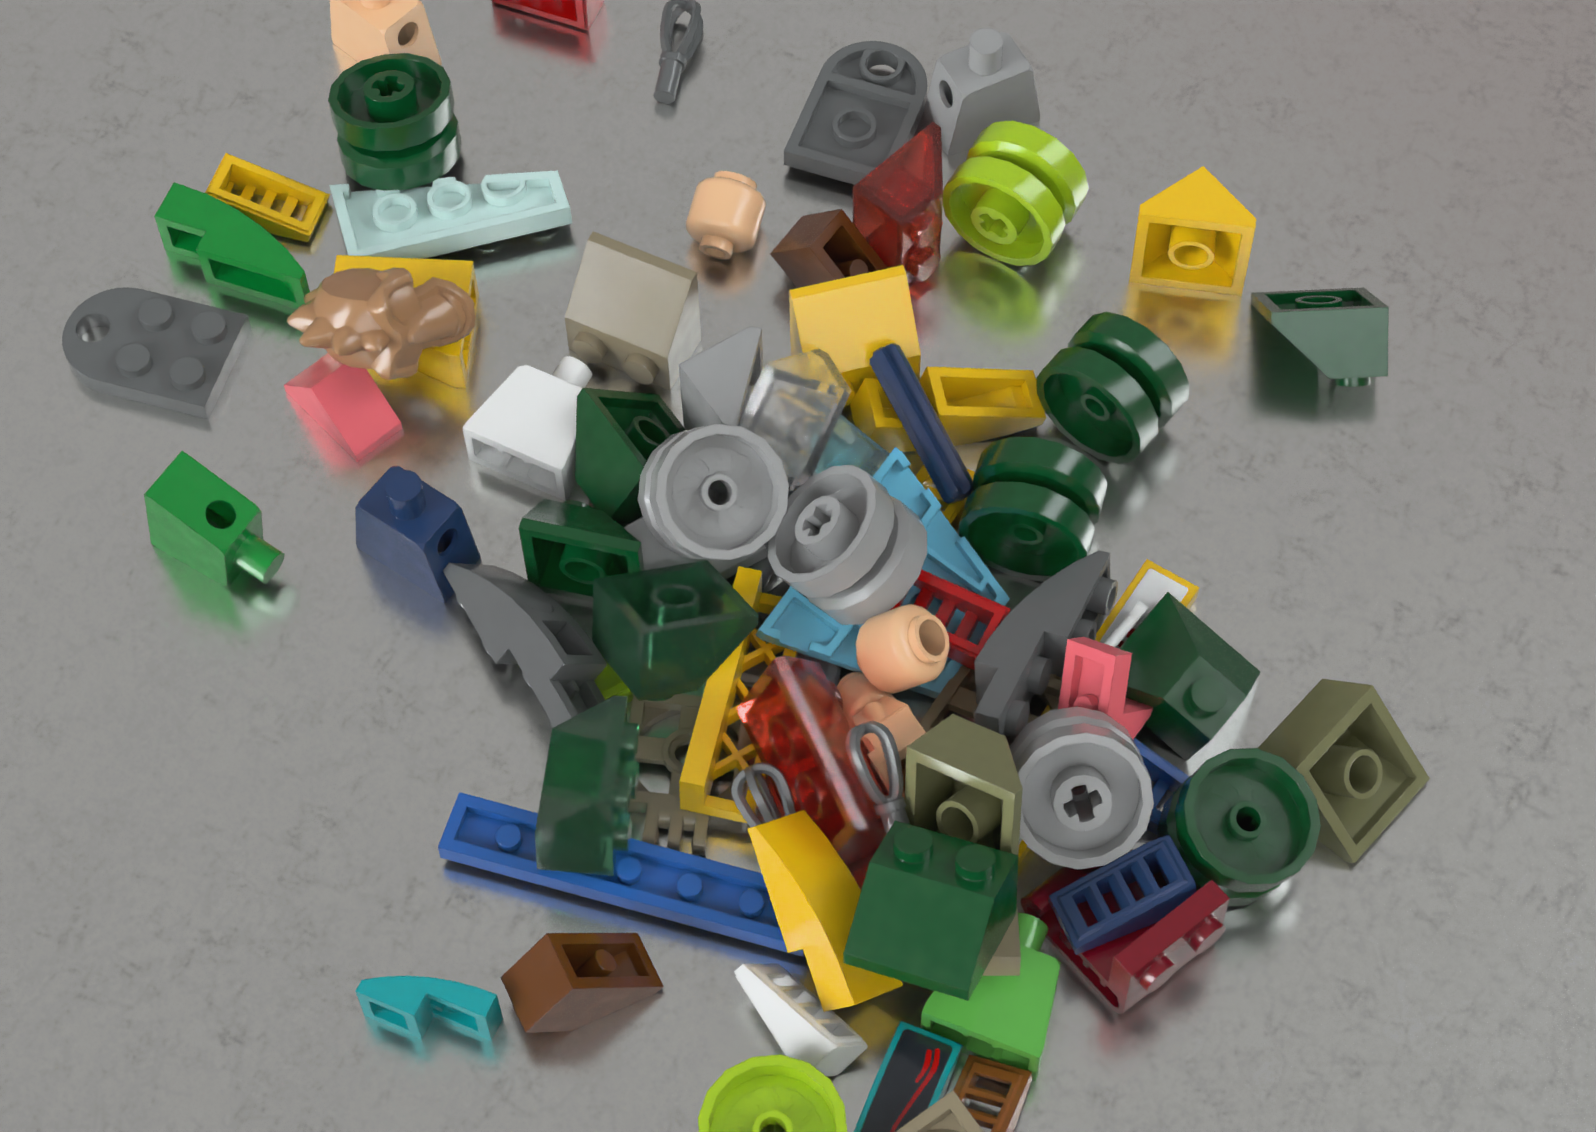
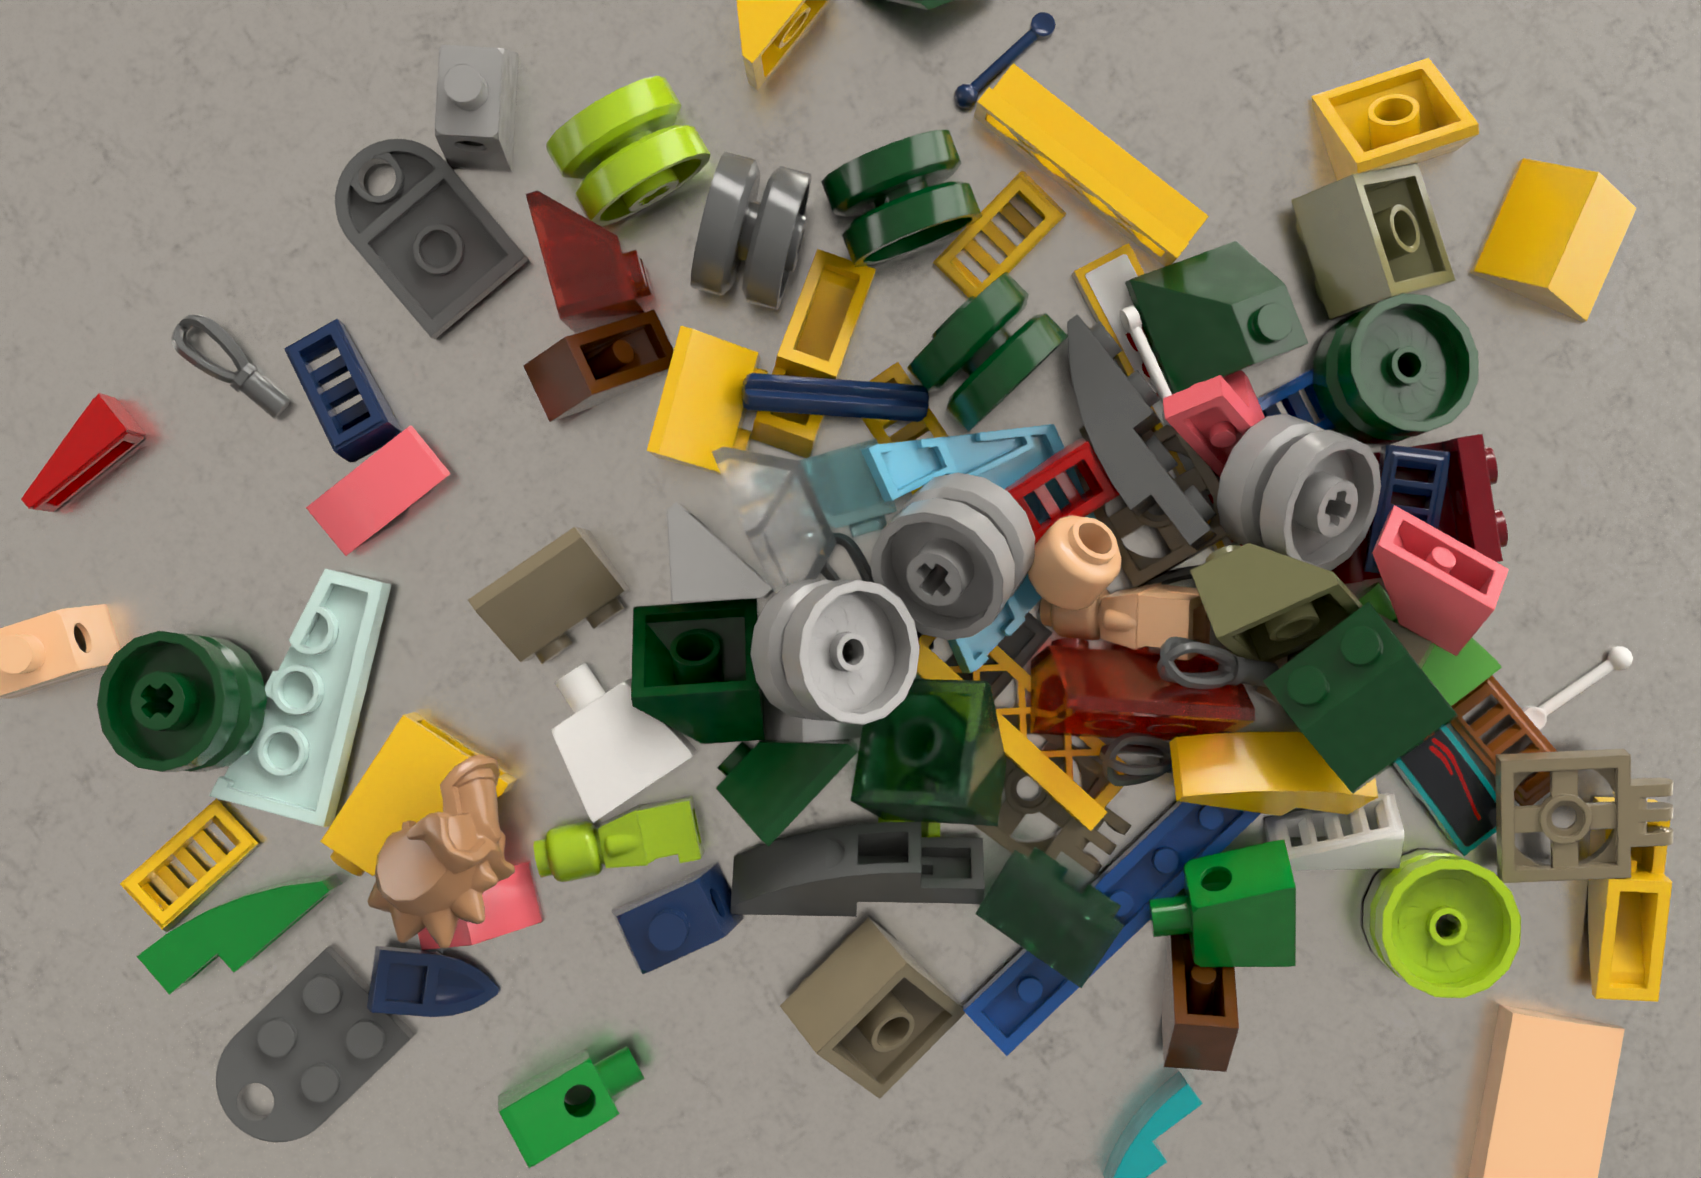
camera: 60 degrees left, 30 degrees up
light nougat head [686,171,766,259] -> none
none -> dark blue slope [284,318,402,463]
none -> coral slope [306,425,451,556]
none -> dark blue plate [367,946,499,1017]
none -> lime piece [533,795,704,882]
none -> dark grey wheel [690,152,812,310]
none -> dark tan slope [780,917,965,1099]
none -> yellow slope [933,171,1066,298]
none -> dark blue hinge [954,12,1056,108]
none -> yellow fence [974,63,1209,266]
none -> green torso [1149,839,1296,967]
none -> yellow slope [1311,58,1479,181]
none -> coral slope [1372,505,1509,656]
none -> yellow slope [1470,158,1637,323]

